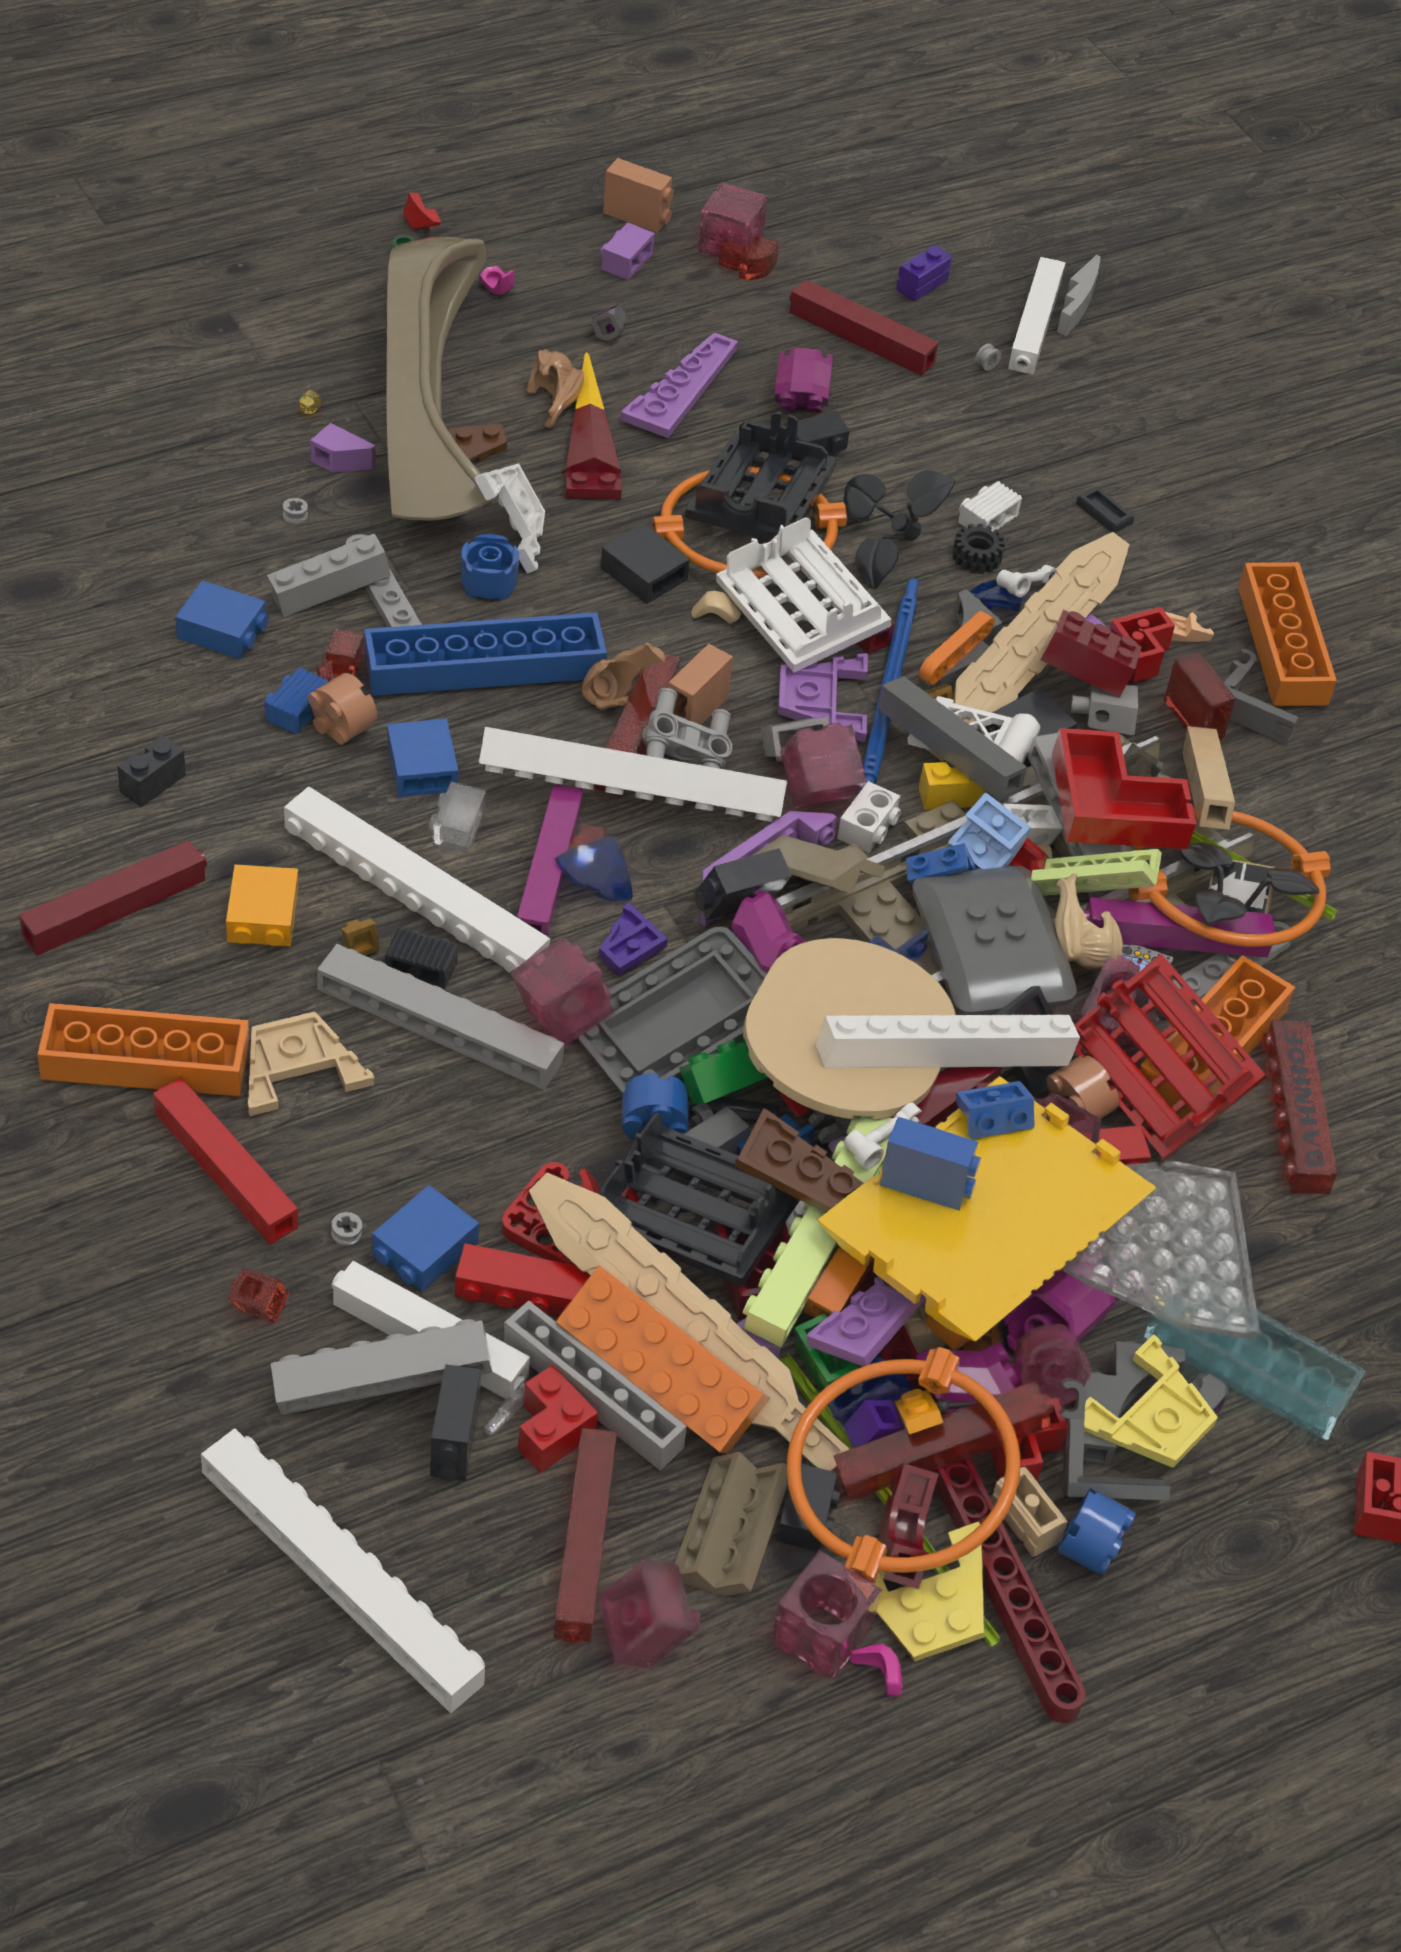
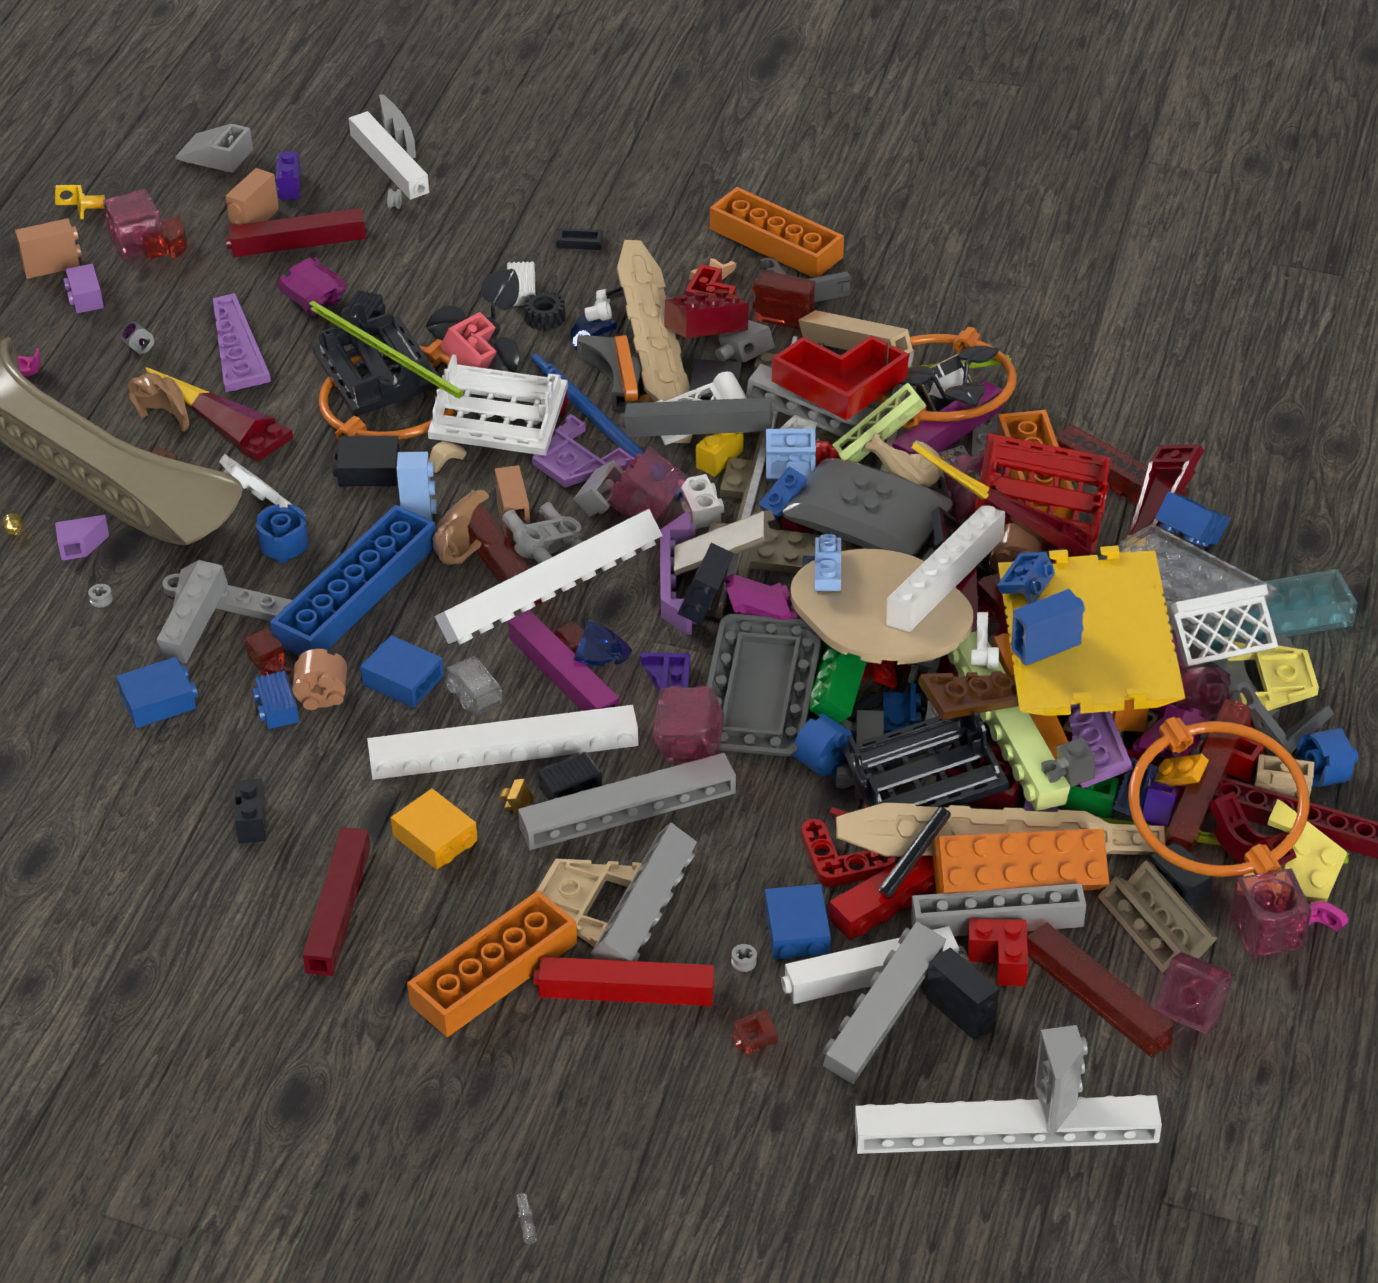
camera: 40 degrees left, 5 degrees down
none -> yellow bracket [55,185,105,219]
none -> light grey slope [175,124,253,173]
none -> nougat brick [226,168,279,226]
none -> lime piece [309,301,463,399]
none -> light blue brick [397,452,437,521]
none -> coral brick [440,312,497,369]
none -> light grey brick [591,823,697,961]
none -> light blue slope [815,534,841,591]
none -> black axle [878,806,951,898]
none -> dark red plate [911,442,1091,557]
none -> light grey slope [1034,1025,1088,1134]
none -> dark grey brick [1041,738,1095,787]
none -> dark red plate [1121,444,1205,553]
none -> blue piece [1155,491,1231,547]
none -> white fence [1166,584,1278,667]

